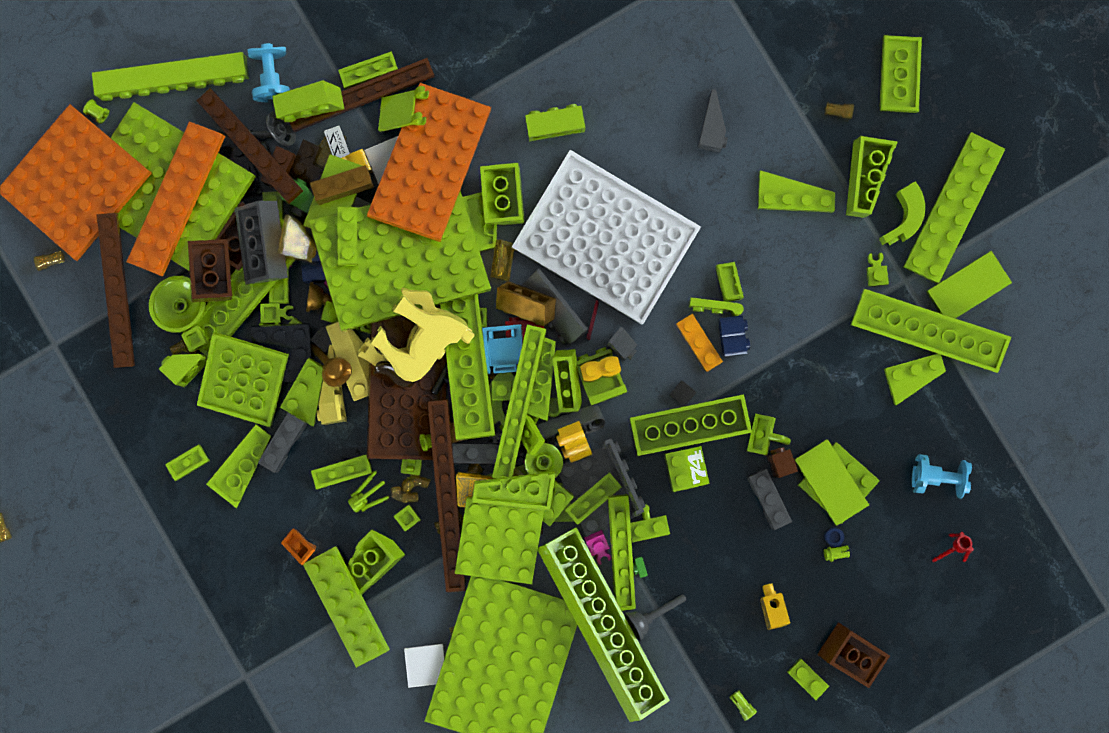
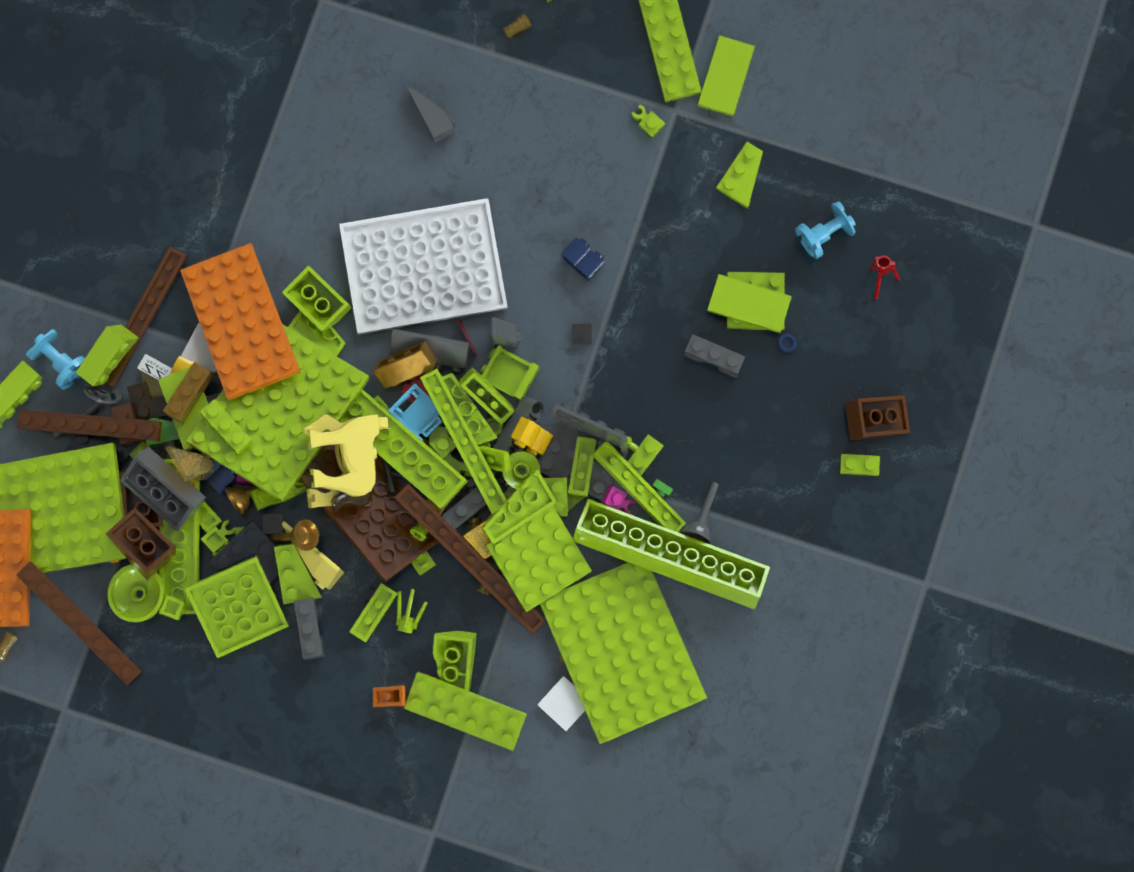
camera: 40 degrees left, 5 degrees down
orange plate [127,121,225,277] -> none
lime slope [159,354,207,387] -> none
lime plate [165,445,210,481] -> none
clear yellow arm [169,340,199,355] -> none
lime wing [206,424,271,508] -> none
light yellow wedge [326,322,369,401] -> none
lime plate [338,51,398,89] -> none
lime flag [378,86,429,132] -> none
clear yellow arm [390,487,418,503] -> none
lime plate [394,504,421,532] -> none
clear yellow arm [401,475,430,493] -> none
clear yellow plate [490,240,514,281] -> none
lime brick [525,104,585,142] -> none
yellow brick [580,356,621,382] -> none
lime brick [629,394,752,456] -> none
lime slope [664,446,710,492] -> none
light orange plate [676,313,723,372] -> none
lime plate [688,298,744,316] -> none
lime plate [715,262,744,302] -> none
lime pin [729,690,757,721] -> none
lime plate [747,414,791,456] -> none
lime wing [758,170,835,213] -> none
yellow torso [760,583,790,630] -> none
reddish brown brick [767,447,798,478] -> none
lime pin [824,545,850,562] -> none
lime wedge [846,136,897,218] -> none
lime plate [851,288,1011,373] -> none
lime arch [879,181,925,245] -> none

